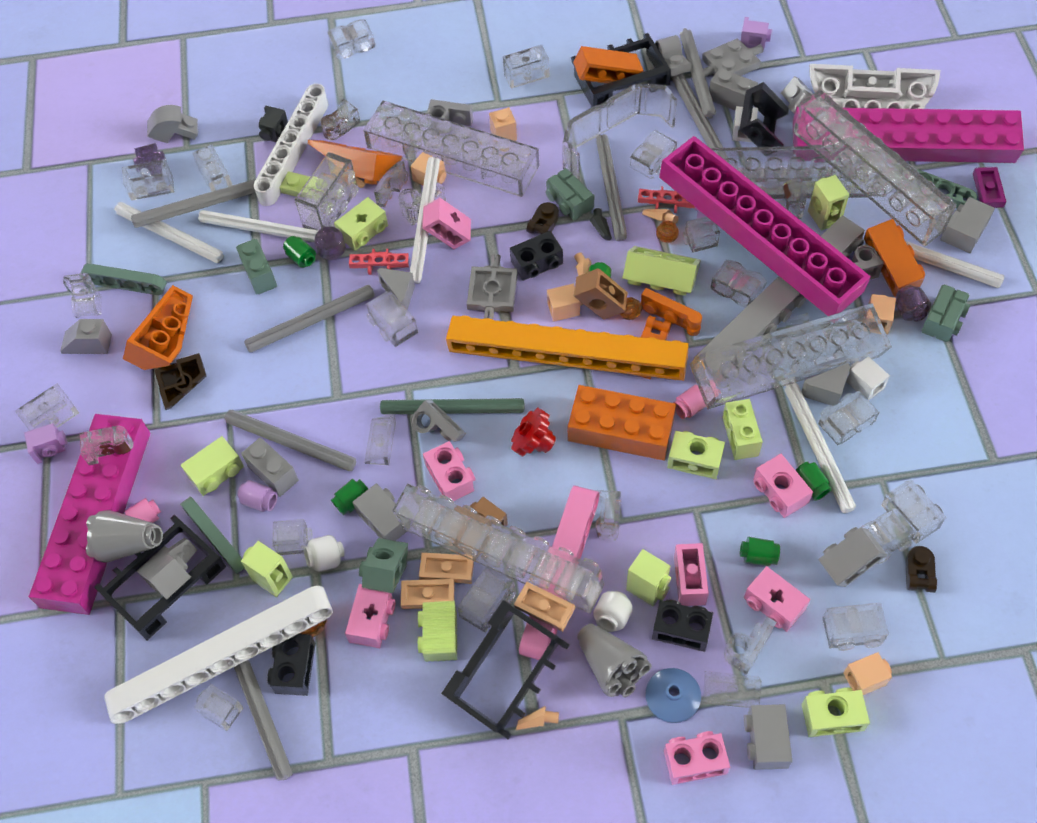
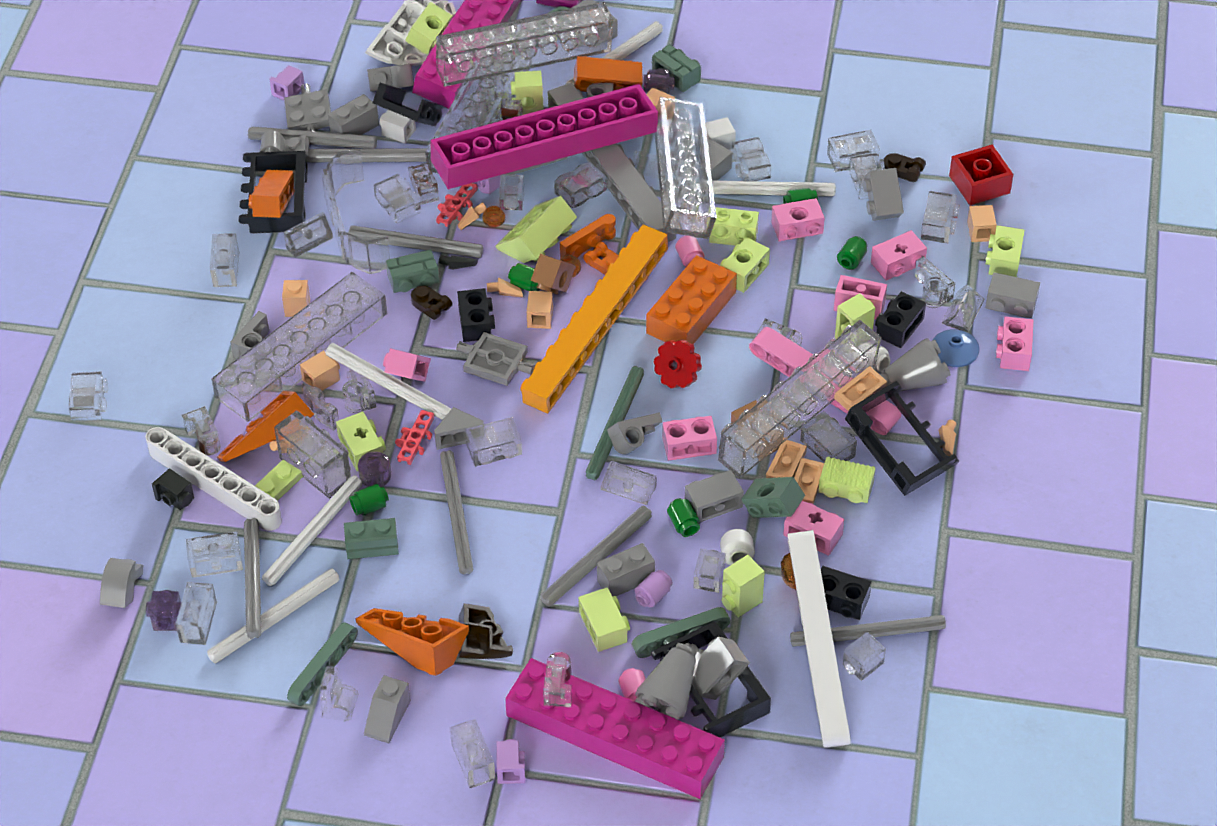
camera: 75 degrees left, 10 degrees down
none -> clear slope [284,212,333,257]
none -> yellowish green brick [405,2,453,54]
none -> red brick [949,144,1013,206]

